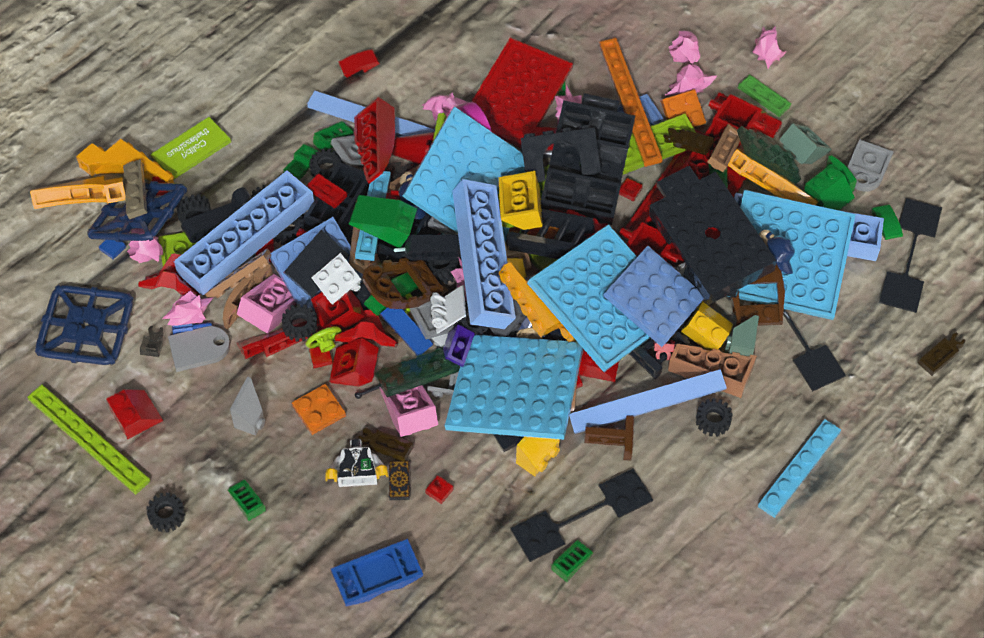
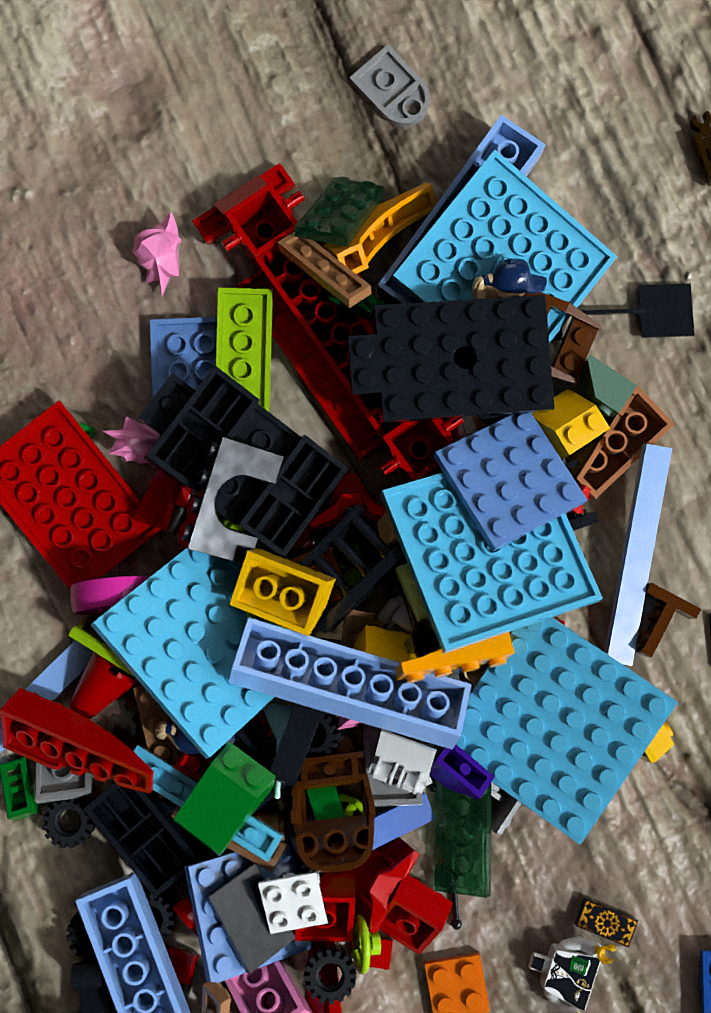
camera: 65 degrees left, 25 degrees up
green slope [283,144,318,181] -> none
red plate [306,174,347,208] -> none
dark brown plate [358,428,414,462] -> none
bright pink slope [380,376,438,437] -> none
bright pink hair [422,92,466,121] -> none
red tile [425,475,454,504] -> none
orange plate [599,38,662,167] -> none
red tile [619,178,643,202] -> none
orange plate [661,90,706,128] -> none
dark brown plate [663,128,715,155] -> none
bright pink hair [668,31,700,65] -> none
black tyre [696,398,733,437] -> none
bright green tile [738,75,791,117] -> none
bright pink hair [753,26,786,69] -> none
sand green slope [779,123,832,164] -> none
green slope [804,164,855,211] -> none
green slope [826,155,857,192] -> none
green slope [872,204,903,240] -> none
black hinge [879,198,942,313] -> none

